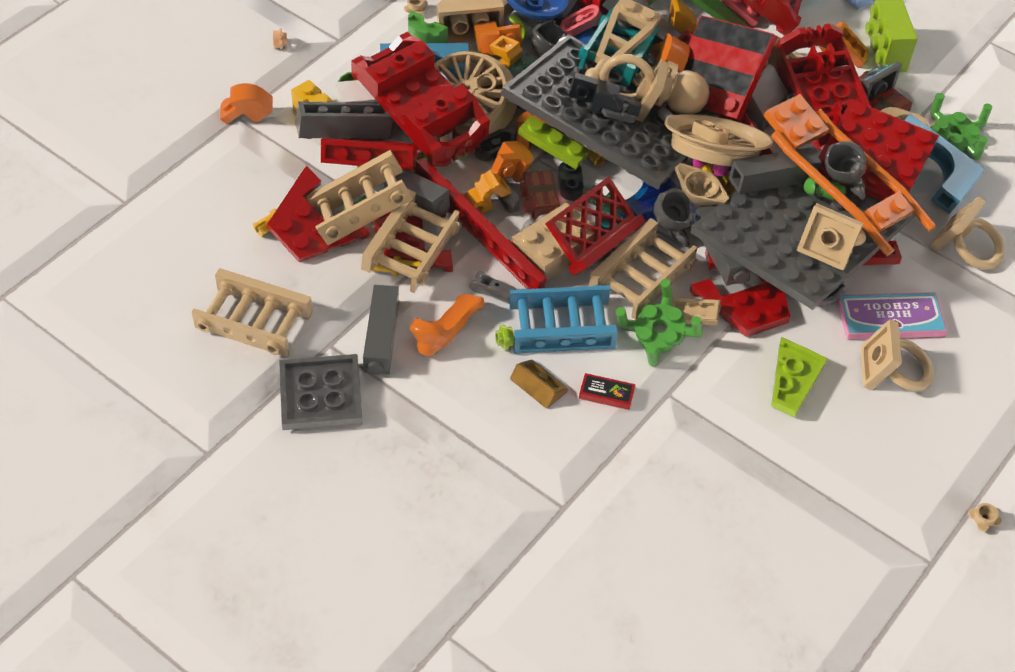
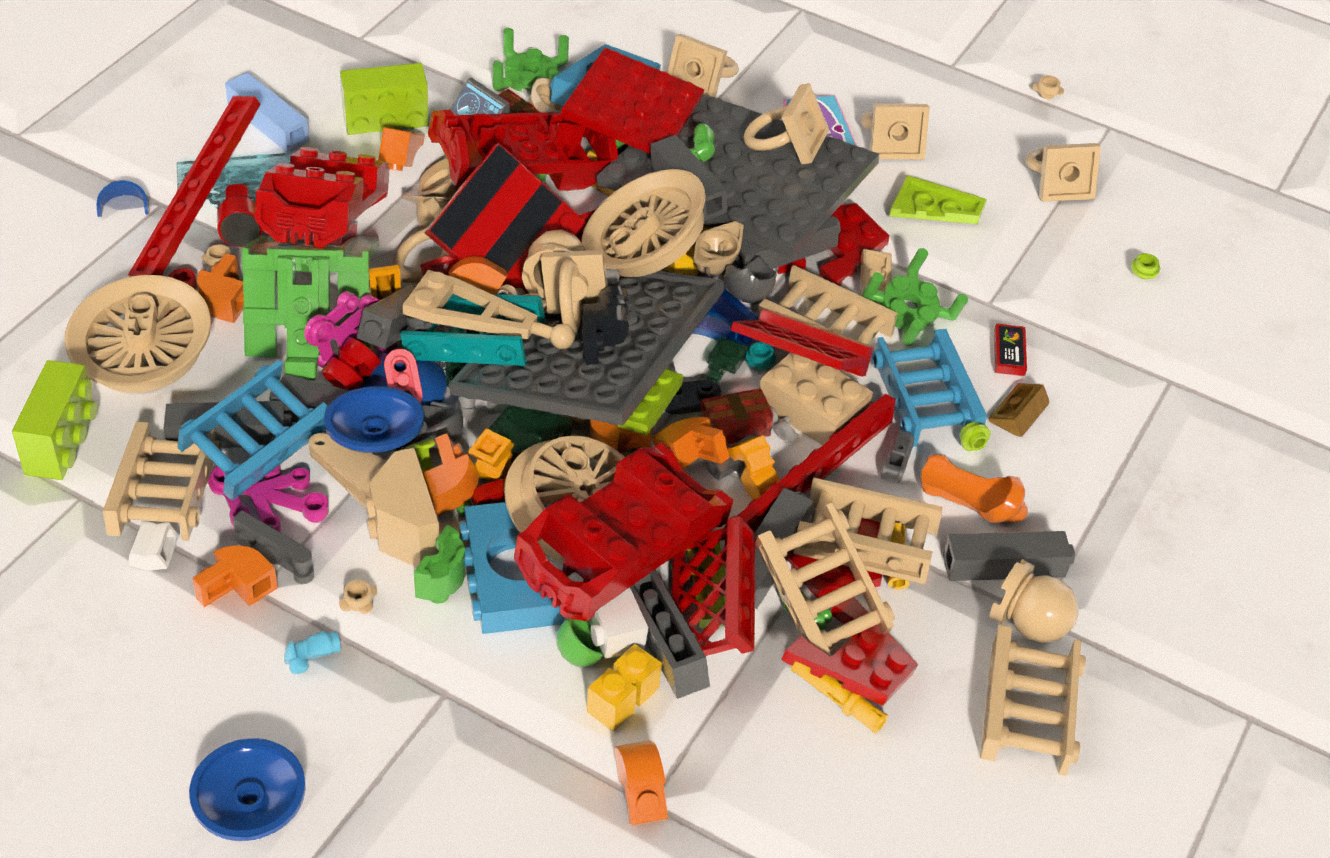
camera: 100 degrees left, 5 degrees down
light nougat plate [273,28,287,50] -> none
flat silver plate [279,354,363,430] -> none
orange plate [763,94,937,256] -> none
dark grey hair [825,141,867,200] -> none
none -> tan tile [990,559,1079,643]
none -> tan tile [1026,143,1101,202]
none -> lime plate [1131,253,1160,279]

